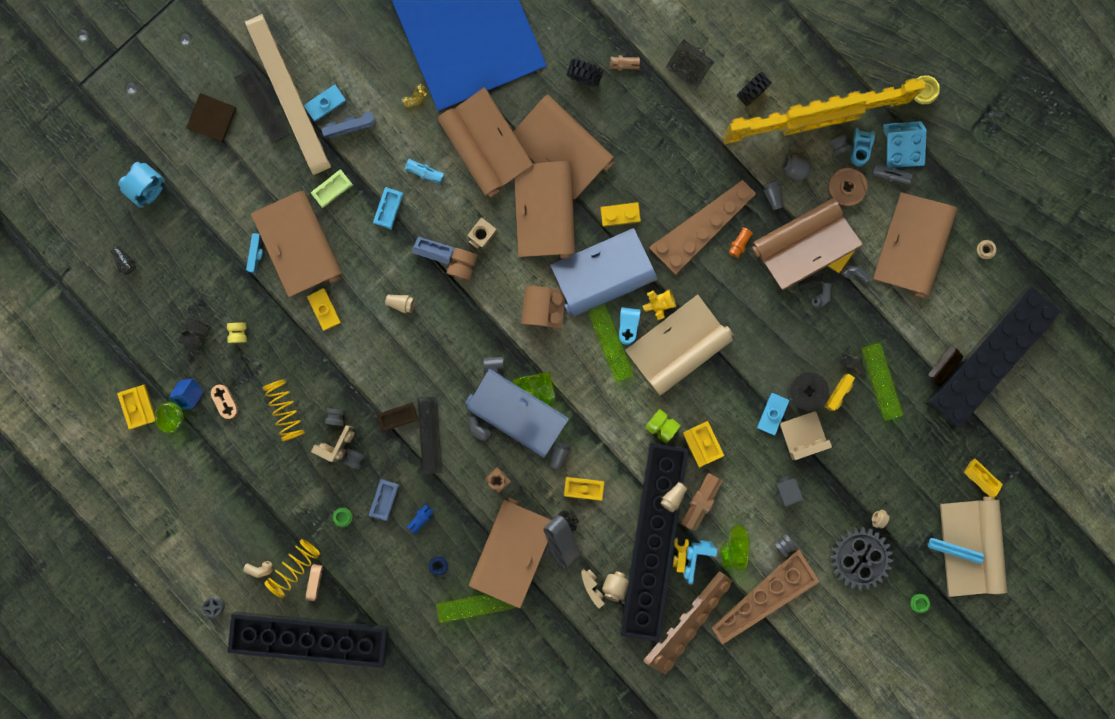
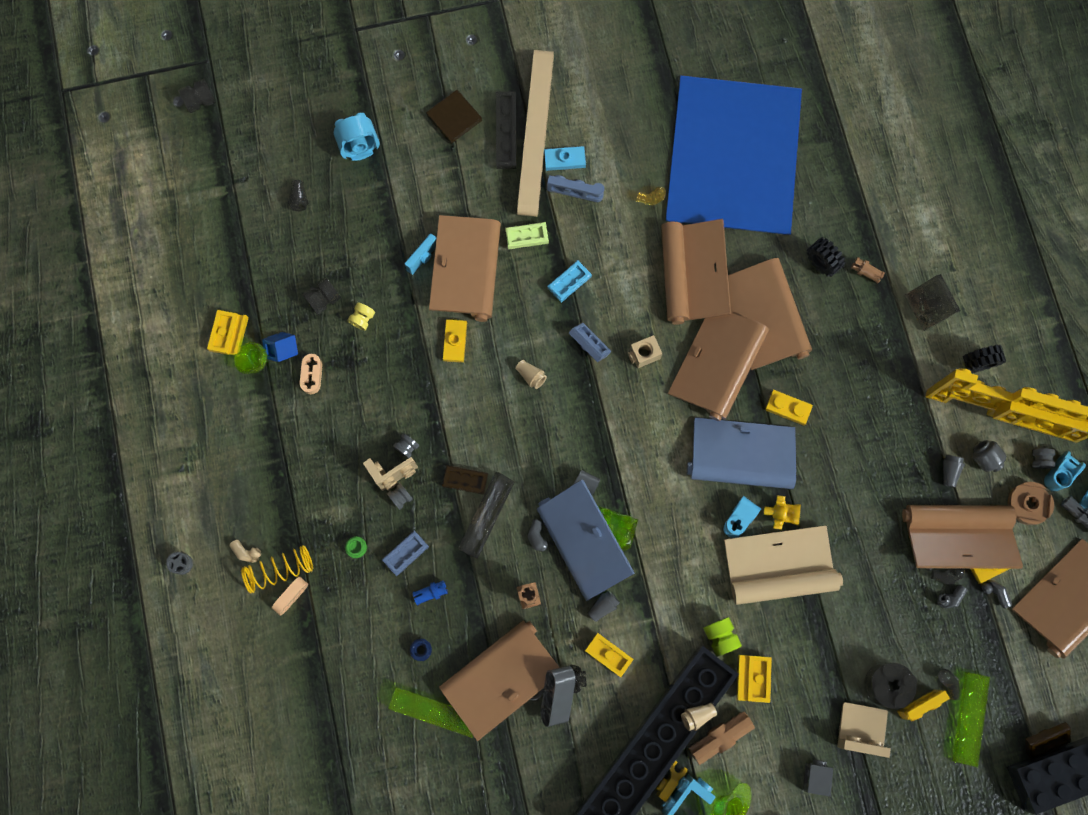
camera: 25 degrees right, 10 degrees down
black brick [227,611,389,668] -> none
yellow piece [262,380,305,441] -> none
medium azure pin [405,159,444,185] -> none
medium nougat wheel [446,248,478,281] -> none
medium nougat brick [521,286,565,329] -> none
tan slope [581,568,605,608] -> none
clear neon green plate [587,304,634,382] -> none
tan head [602,572,628,602] -> none
medium nougat wing [649,180,756,275] -> none
orange pin [728,227,753,258] -> none
medium azure plate [757,393,789,435] -> none

